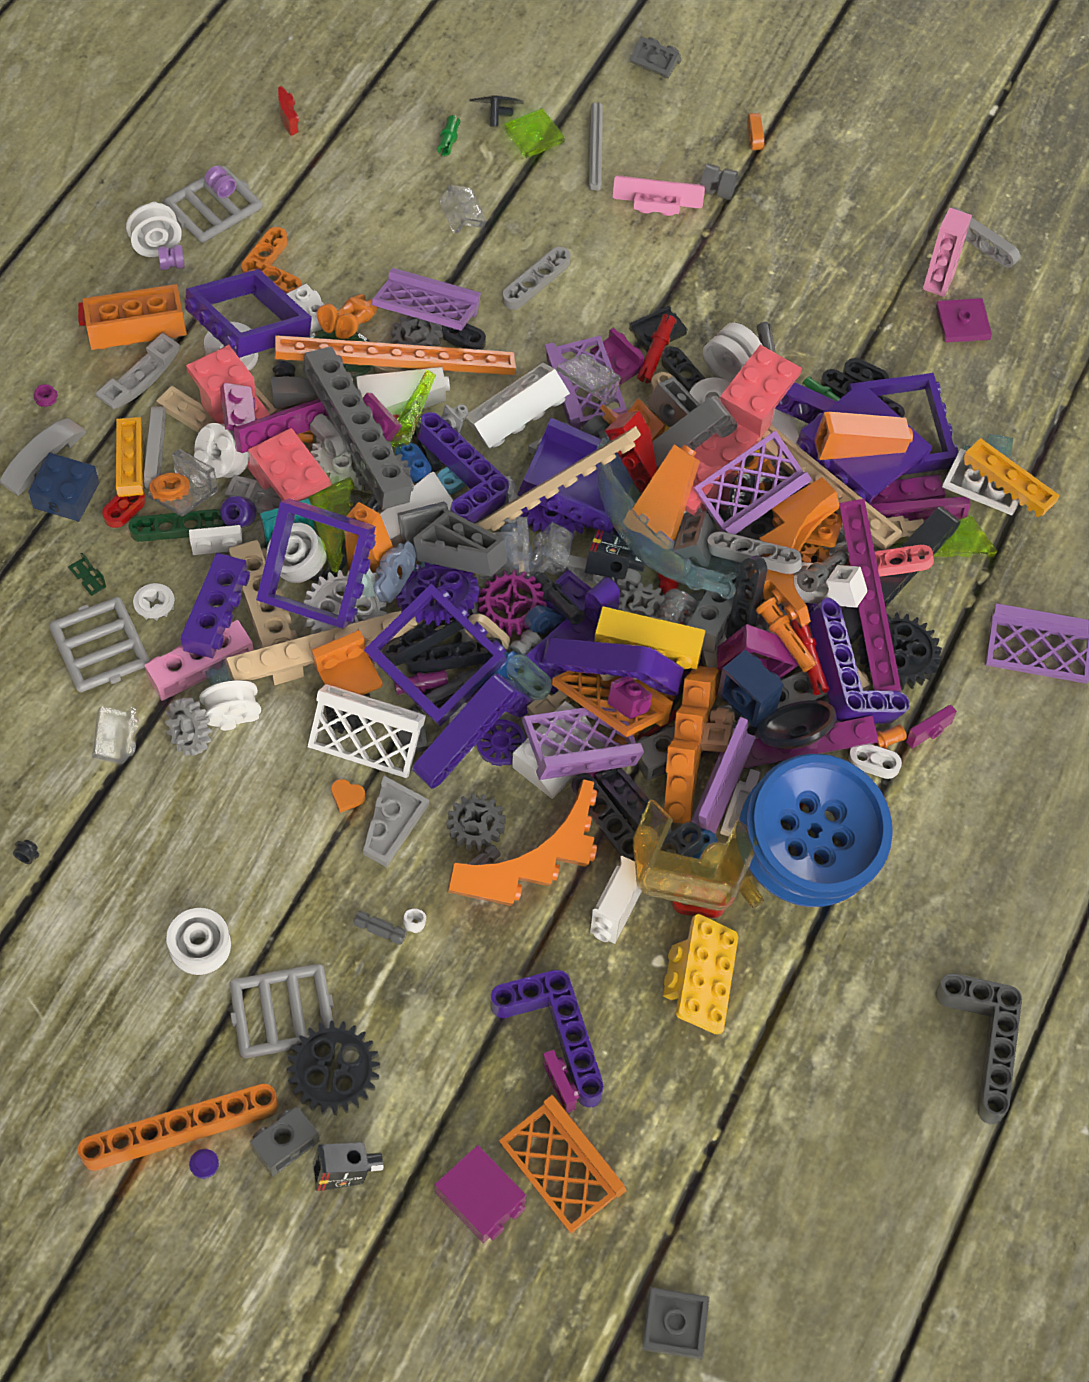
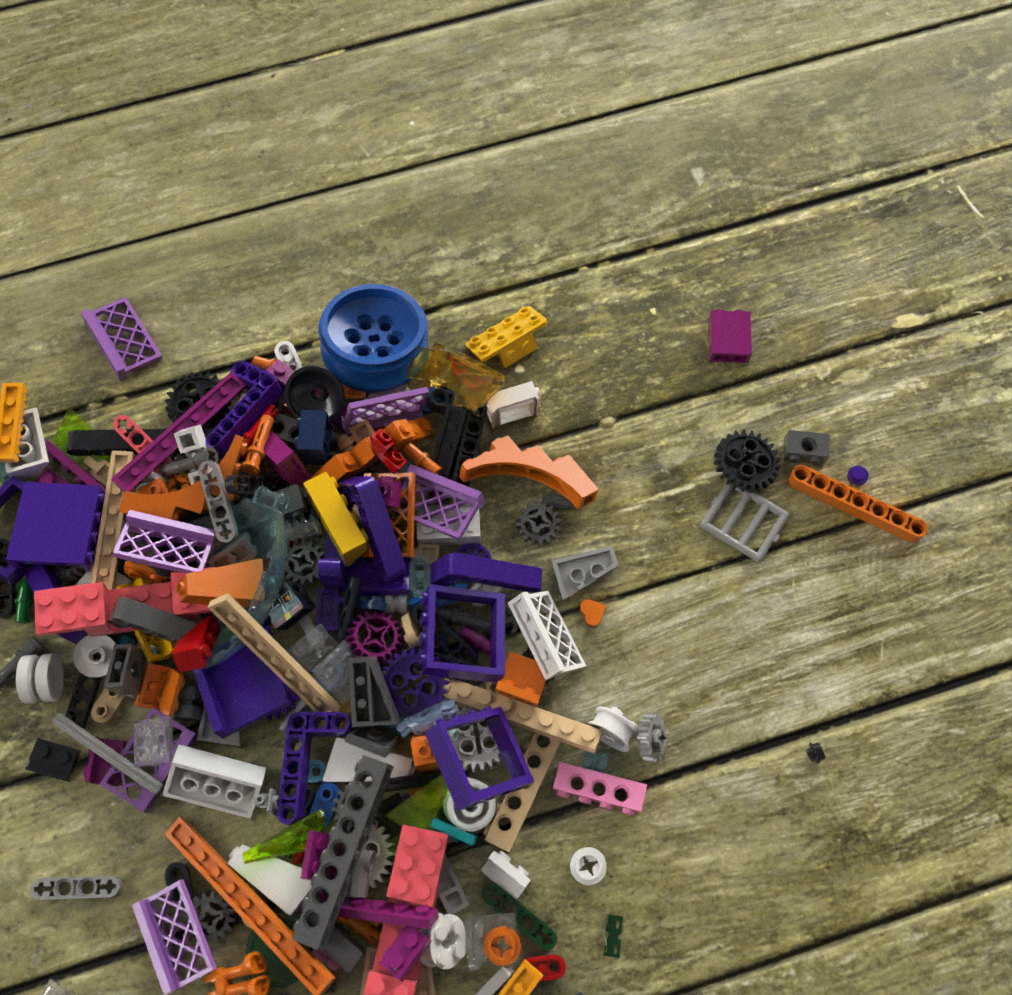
camera: 130 degrees left, 10 degrees up
light grey bar [49,597,150,692] -> none
clear bracket [92,706,139,764] -> none
white wheel [166,908,231,975] -> none
dark purple brick [180,553,250,659] -> none
dark purple head [220,496,257,528] -> none
torso [313,1142,383,1191] -> none
dark grey axle [354,911,407,945] -> none
white hinge [403,909,426,933] -> none
dark purple beam [491,970,604,1108] -> none
orange fence [499,1095,627,1234] -> none
magenta plate [542,1049,579,1113] -> none
red pin [637,314,676,383] -> none
dark grey plate [642,1287,710,1360] -> none
orange slope [814,412,913,460] -> none
magenta plate [906,705,957,749] -> none
dark grey beam [936,974,1022,1124] -> none
none -> light grey axle [52,713,164,795]
none -> red slope [369,428,408,475]
none -> orange pin [402,442,442,475]

